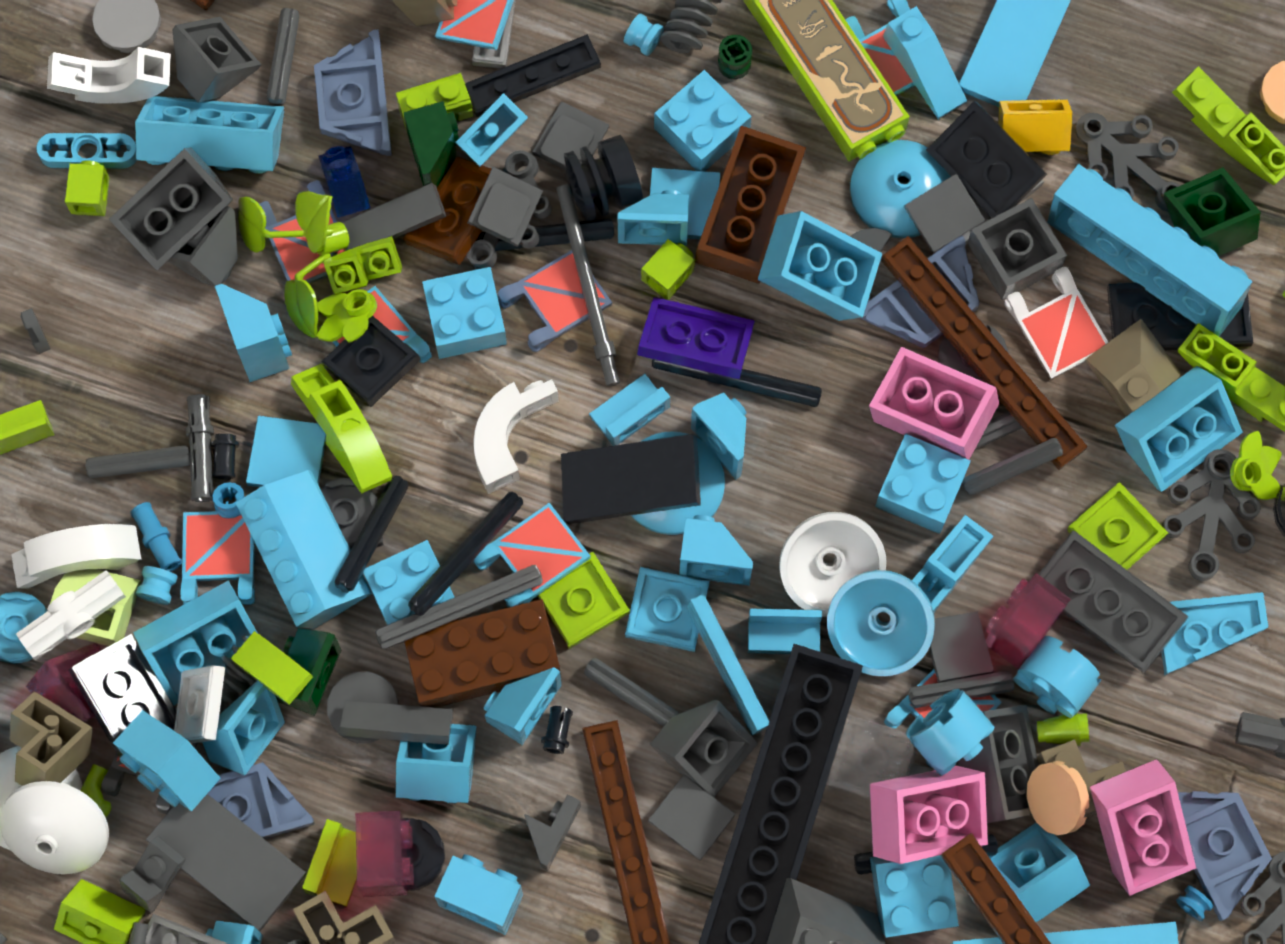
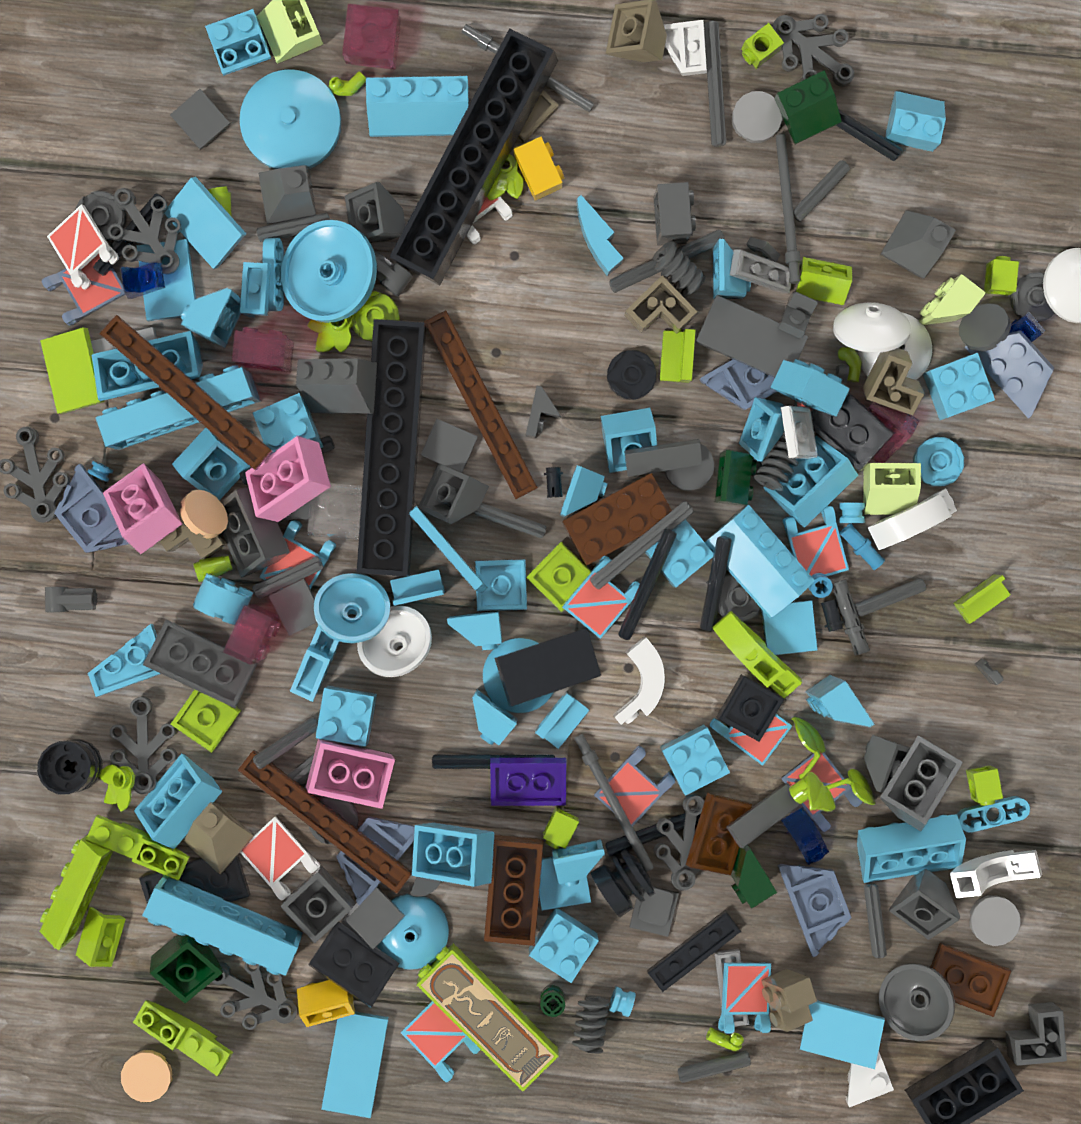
camera: 165 degrees right, 15 degrees up
white piece [16,570,126,661] -> none
lime slope [231,631,313,705] -> none
lime plate [316,289,377,343] -> none
lime slope [323,236,402,294] -> none
clear pink brick [355,811,414,897] -> none
lime brick [396,73,473,132] -> none
medium azure brick [434,854,523,935] -> none
medium azure slope [455,93,528,167] -> none
dark grey piece [467,167,543,247] -> none
medium azure slope [883,6,967,119] -> none
medium azure brick [906,688,995,776] -> none

